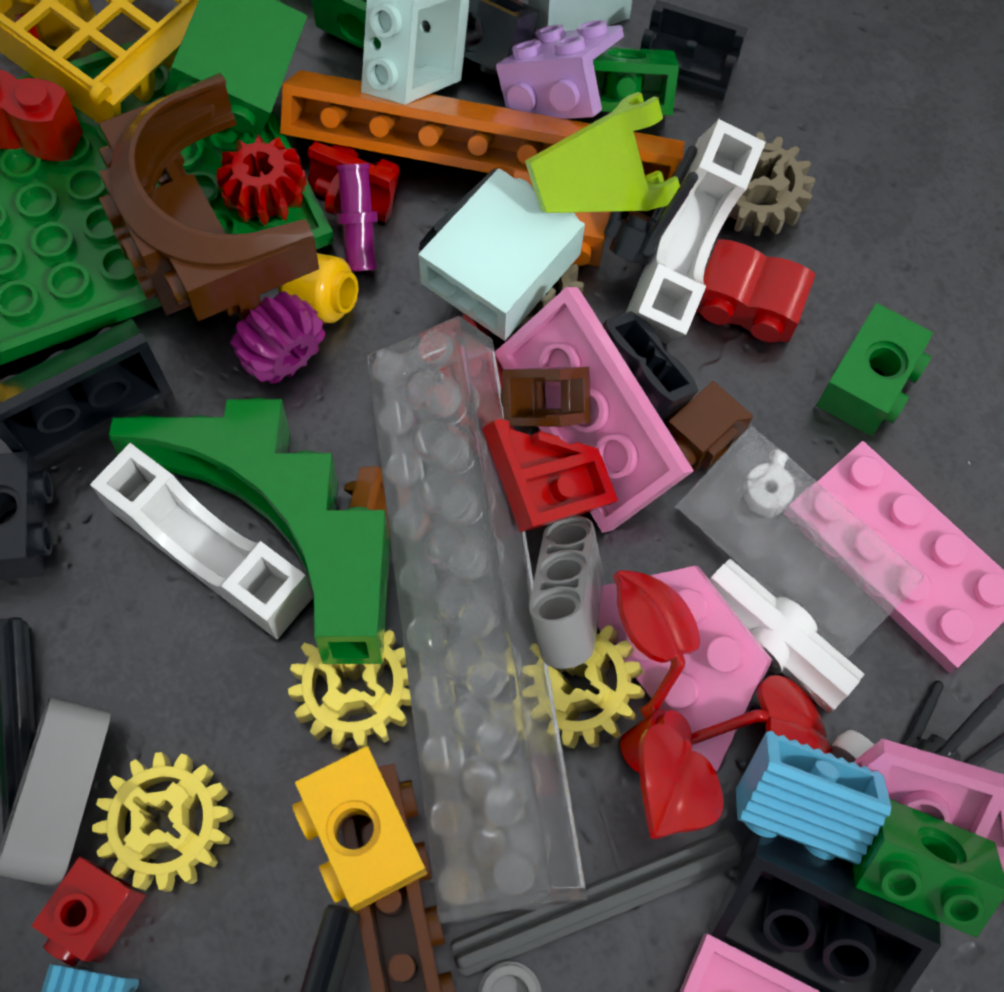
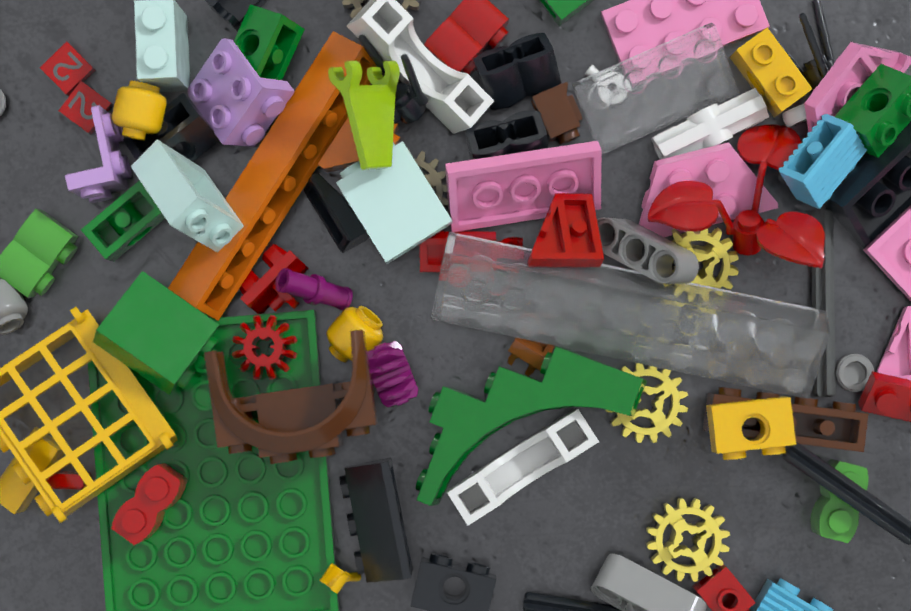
camera: 65 degrees left, 20 degrees up
reddish brown window [500,367,591,427] -> none
none -> black brick [473,33,562,109]
none -> yellow brick [730,27,813,118]

